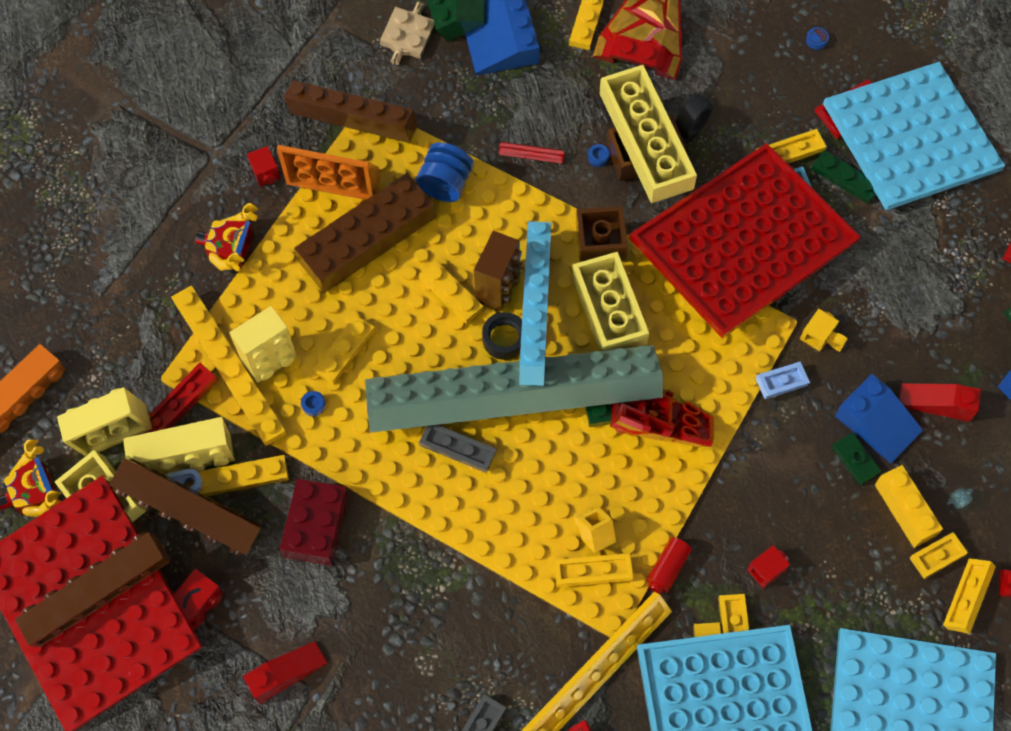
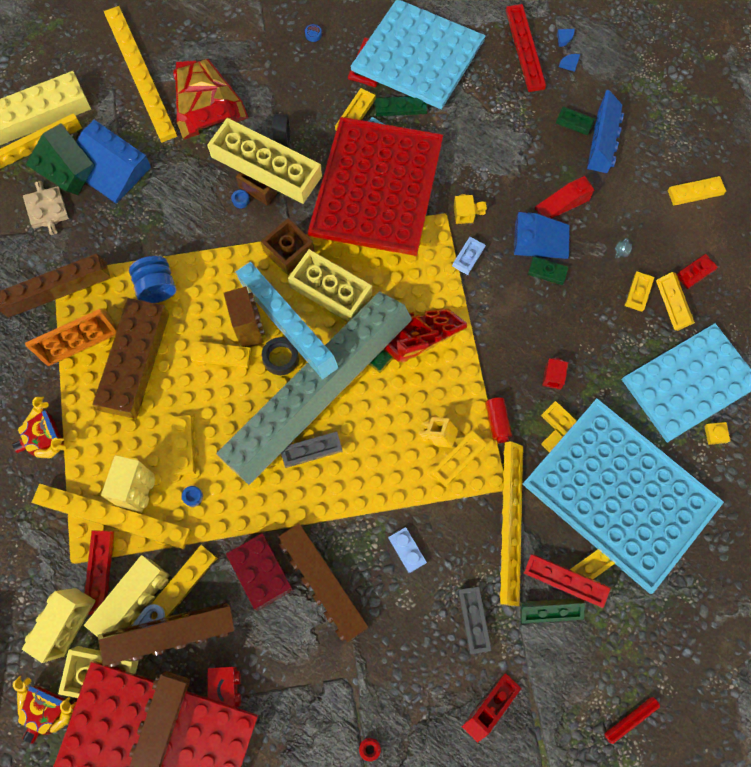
camera: 40 degrees left, 5 degrees up
red slope [243,641,328,704] -> none
red brick [247,146,281,186] -> none
red axle [499,142,565,163] -> none
yellow brick [875,465,943,548] -> none
none -> reddish brown brick [278,523,369,643]
none -> light blue plate [388,527,427,573]

